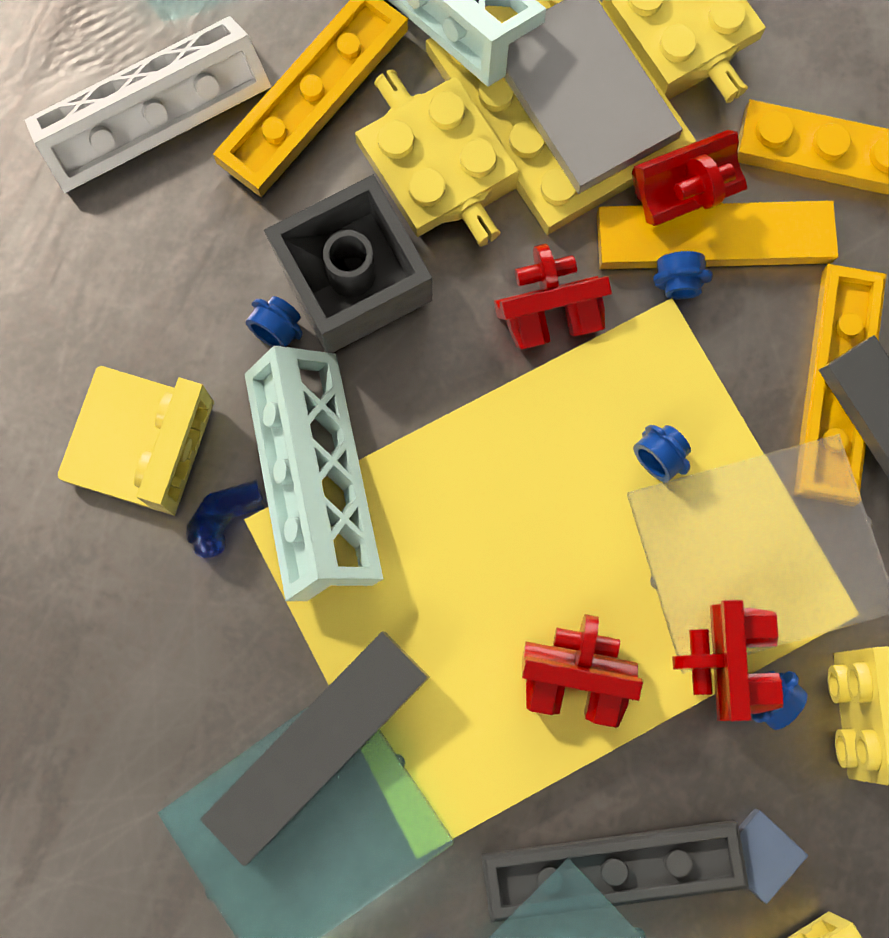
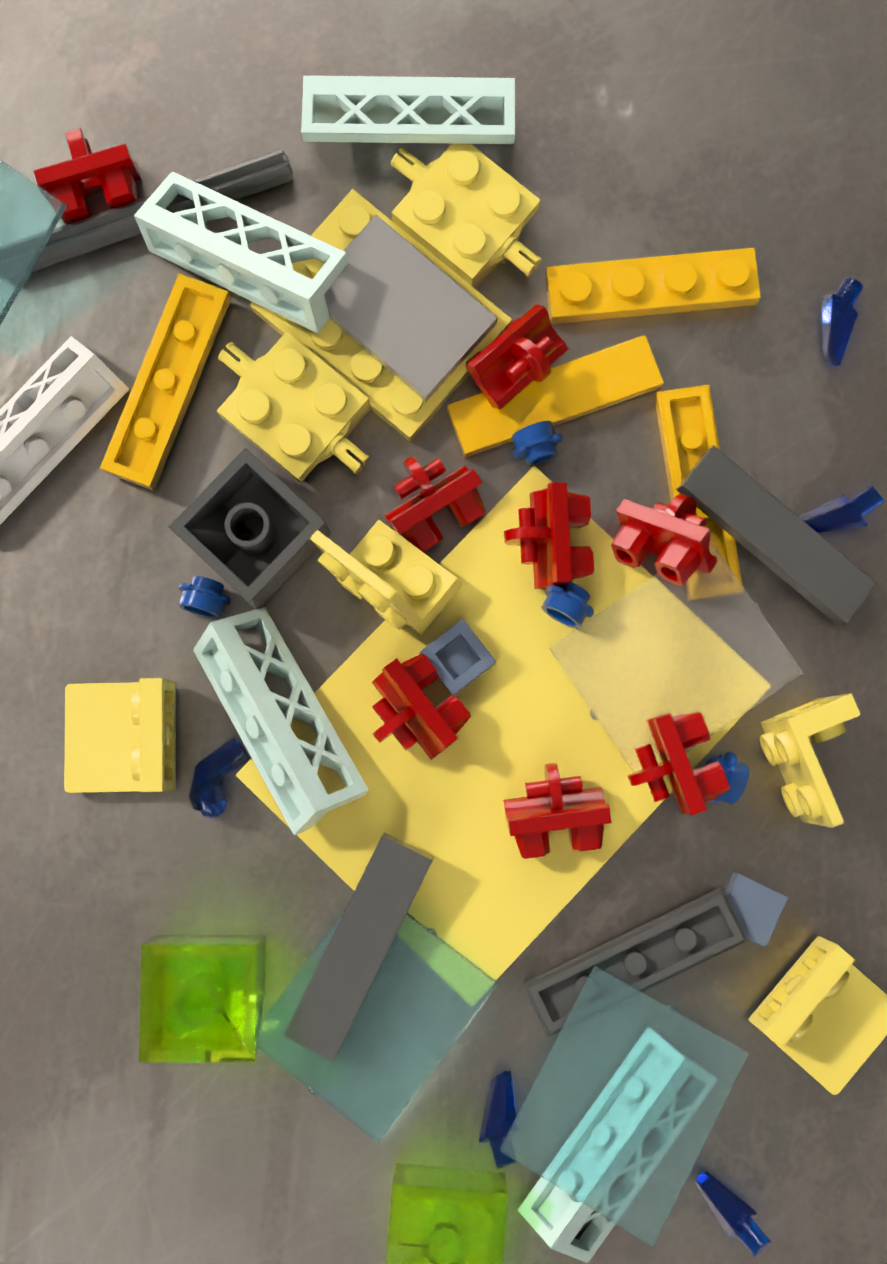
camera: 15 degrees left, 5 degrees up
none -> clear neon green slope [139,935,266,1062]
none -> light yellow bracket [310,520,462,635]
none -> red hips [372,654,471,760]
none -> sand blue tile [420,619,496,695]
none -> red hips [504,482,594,589]
none -> red hips [611,494,718,587]

